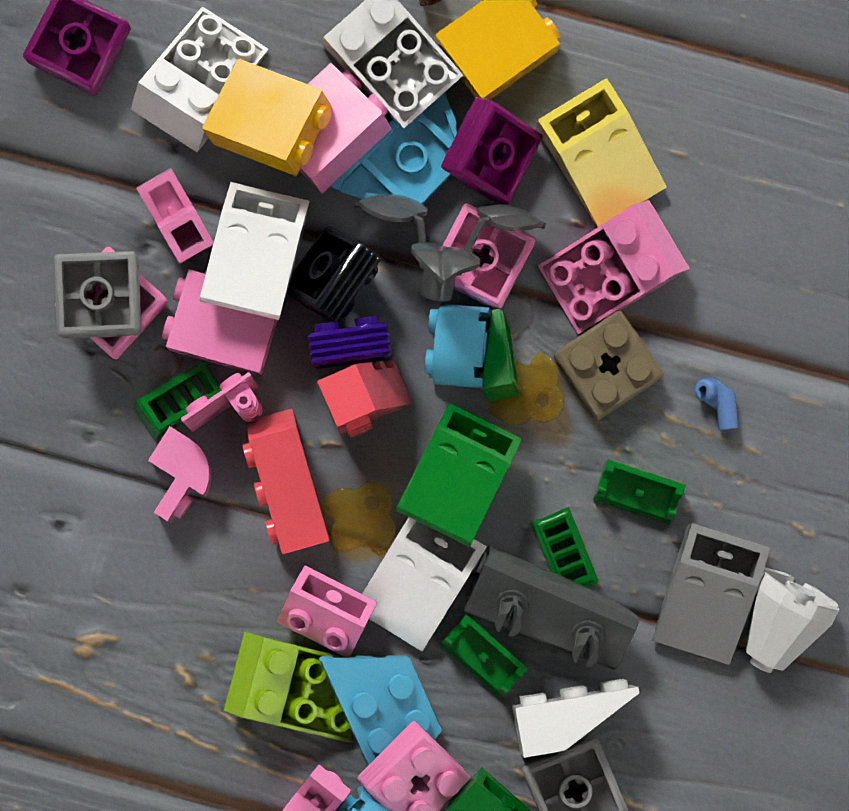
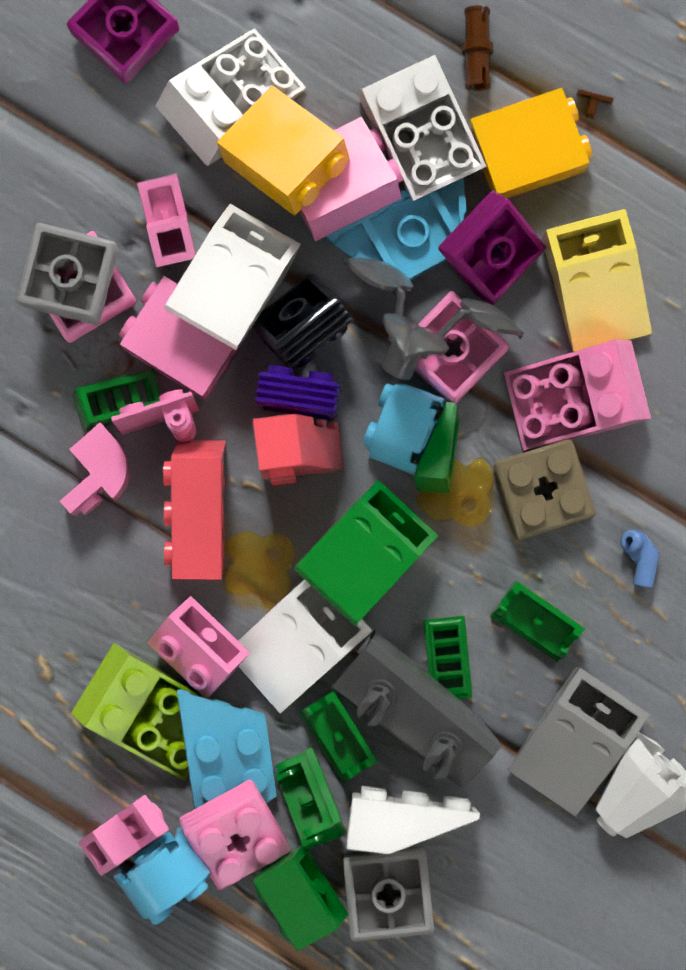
camera: 20 degrees right, 0 degrees up
none -> green hinge [275,747,348,851]

